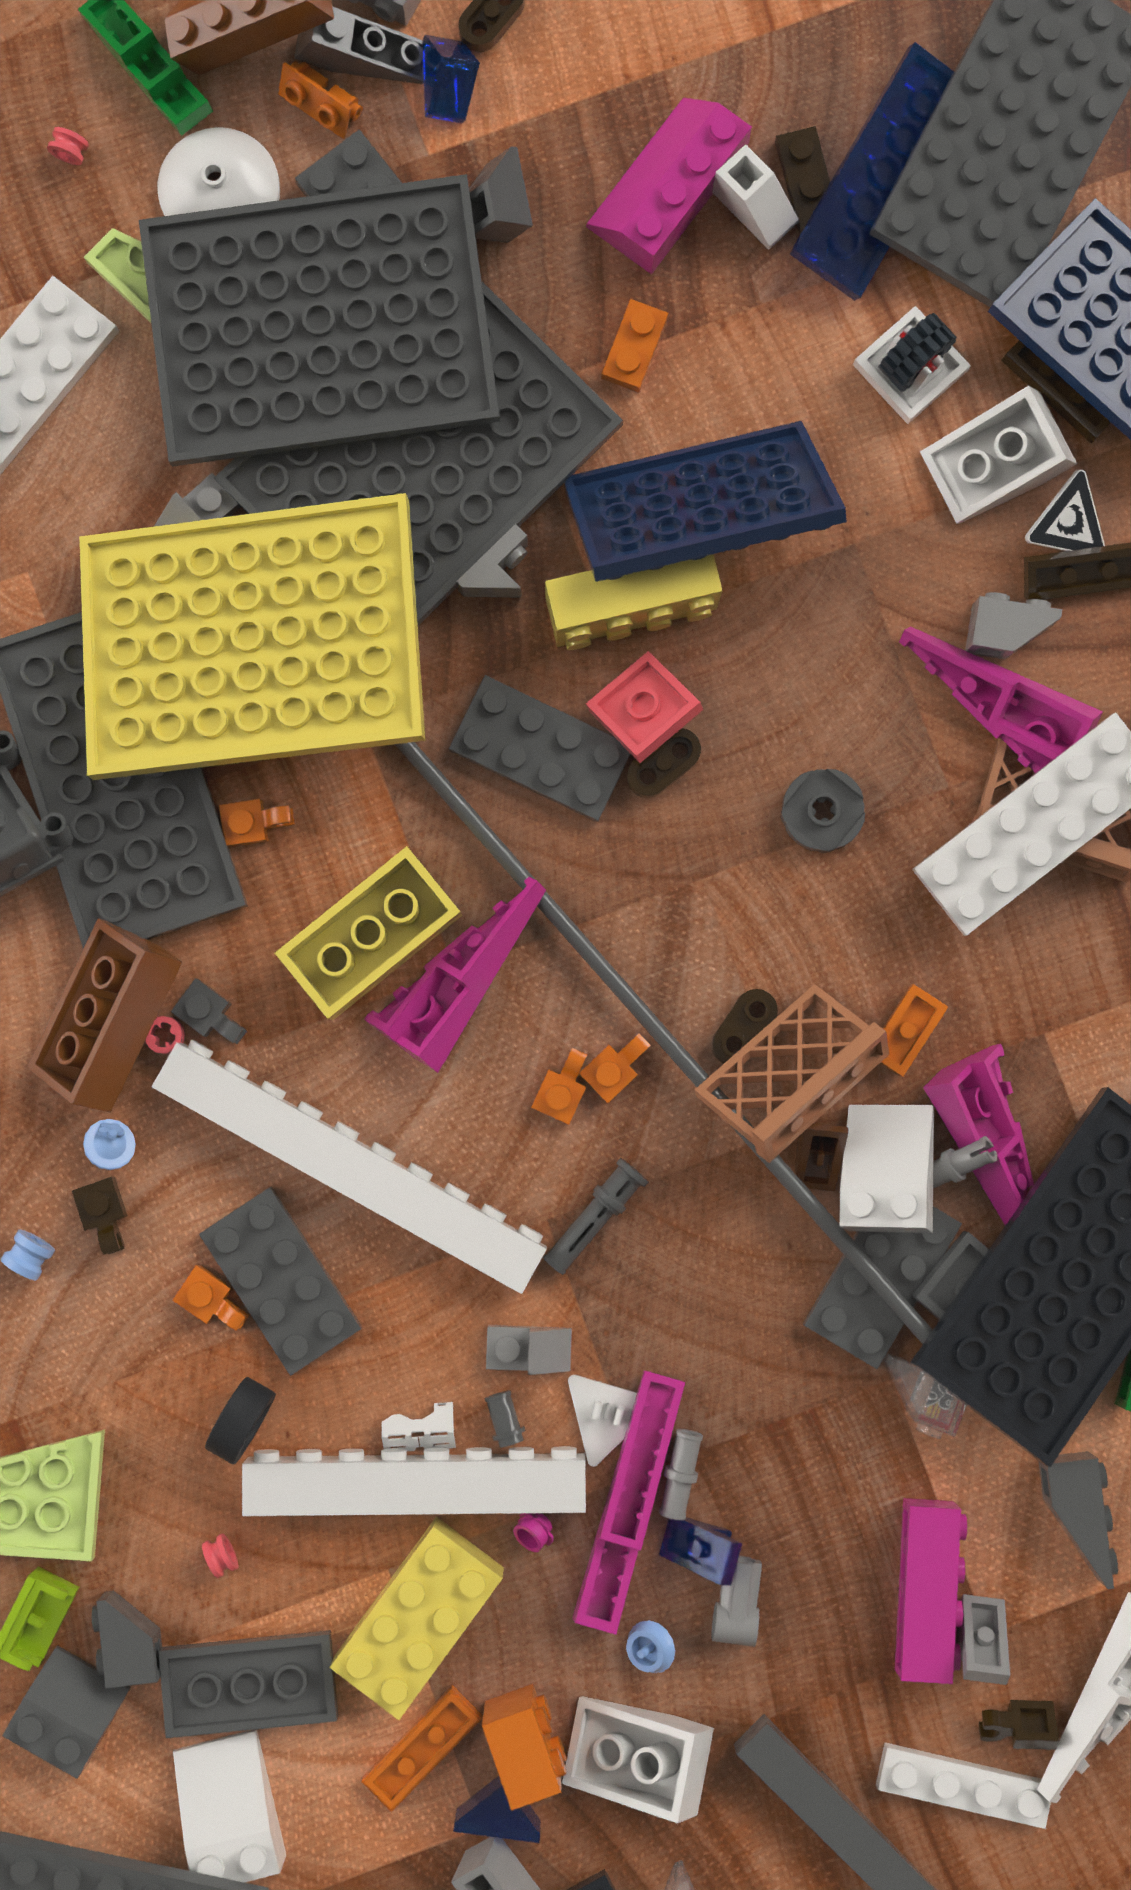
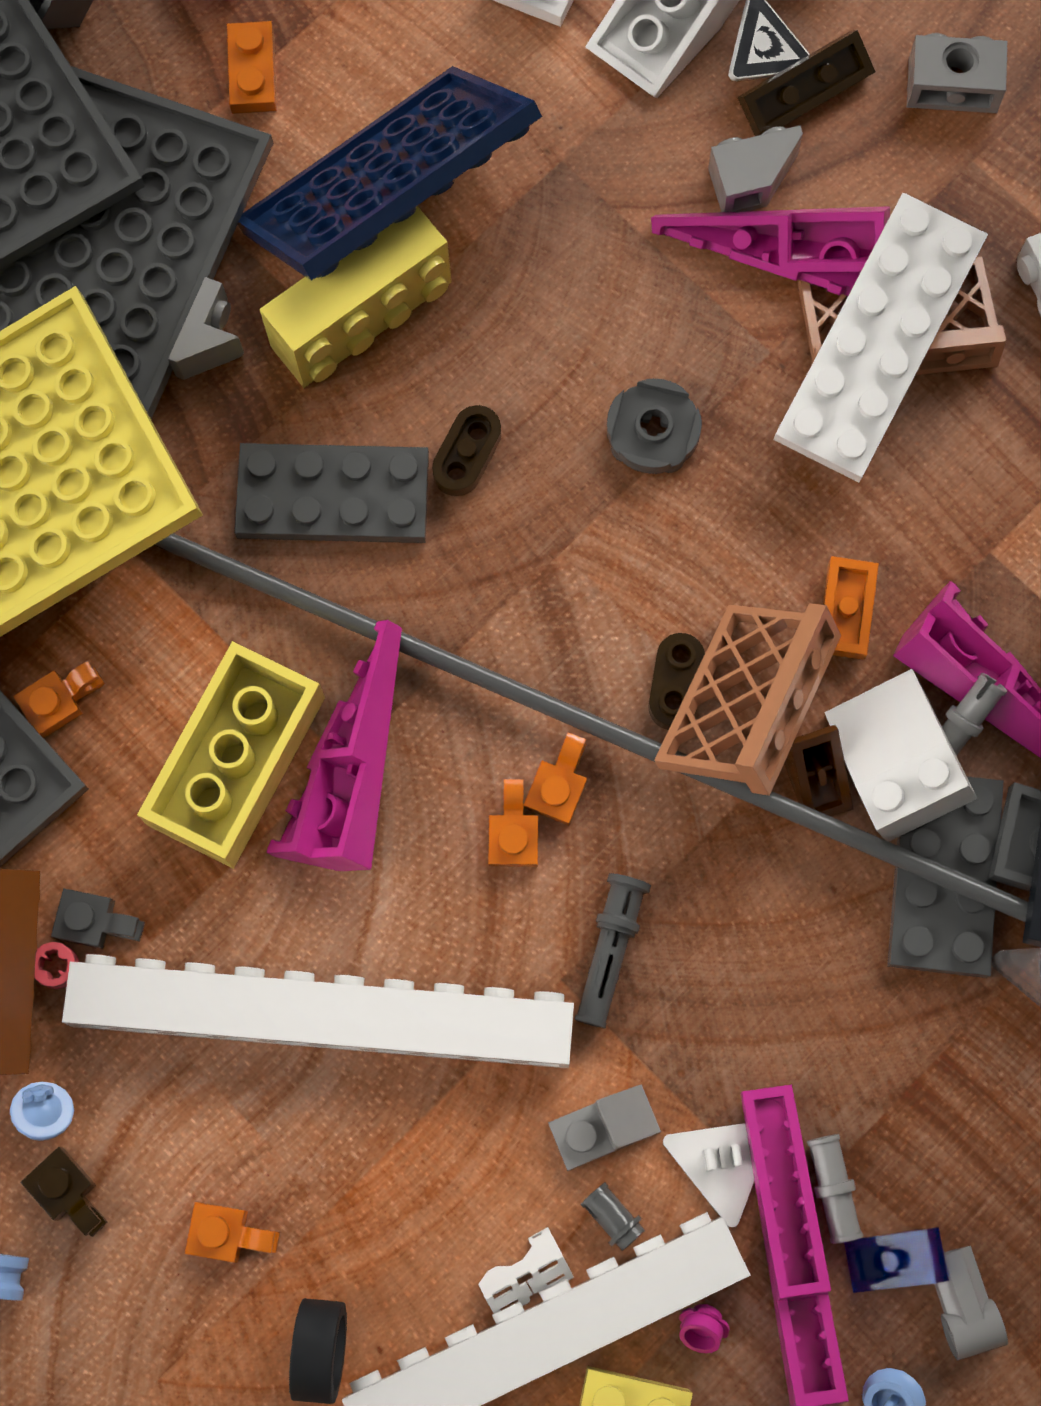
camera: 20 degrees left, 10 degrees down
dark grey plate [199,1187,362,1376] -> none
coral plate [586,651,703,763] -> none

